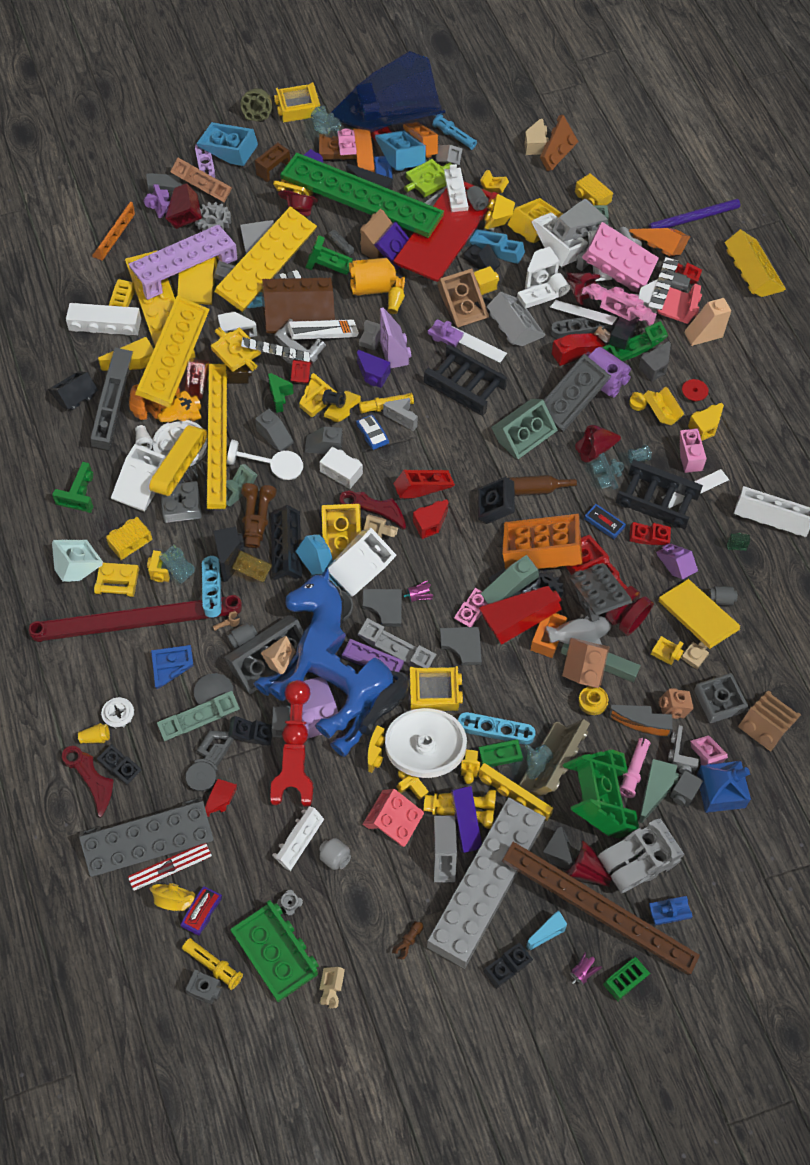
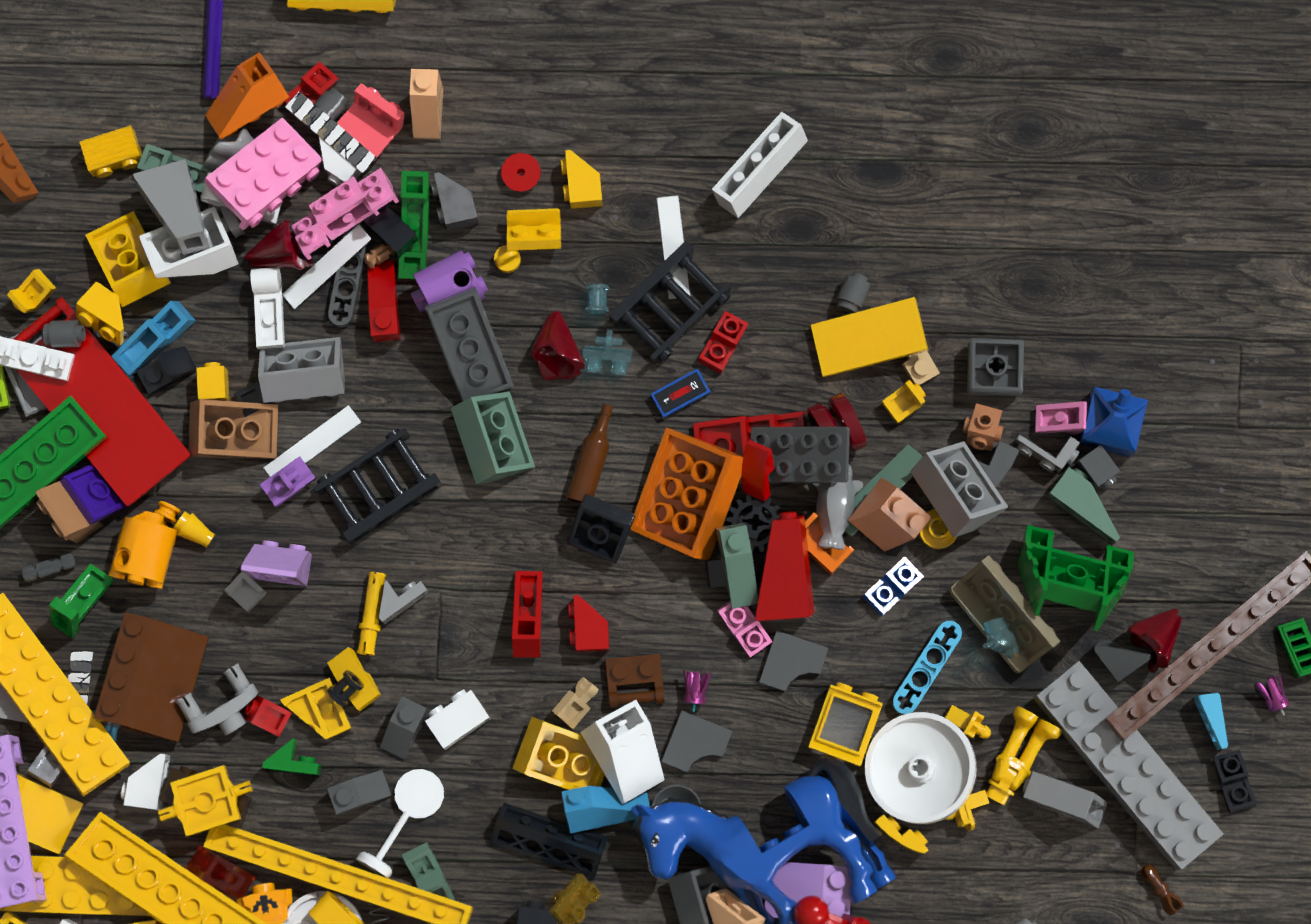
camera: 65 degrees left, 20 degrees up
sticker [241,337,310,362] -> none
reddish brown piece [241,483,276,548] -> none
white tile [288,320,359,339] -> none
dark red piece [339,490,406,530] -> none
medium lavender plate [342,639,404,680] -> none
slope [356,415,389,450] -> none
dark purple slope [357,350,390,388] -> none
light grey slope [358,618,436,668] -> none
coral bracket [363,789,424,847] -> none
dark purple slope [451,786,482,853] -> none
green plate [478,739,523,767] -> none
yellow plate [478,763,553,821] -> none
white slope [525,246,559,290] -> none
light grey connector [598,819,684,893] -> none
bright pink pin [619,738,651,798] -> none
blue hips [649,896,693,926] -> none
medium lavender slope [656,544,698,579] -> none
bright pink slope [680,429,706,473] -> none
clear green plate [727,533,750,551] -> none
medium nougat plate [738,691,801,752] -> none
none -> reddish brown plate [605,654,665,708]
none -> red slope [742,440,774,502]
none -> slope [862,557,924,616]
none -> light grey slope [910,441,1008,537]

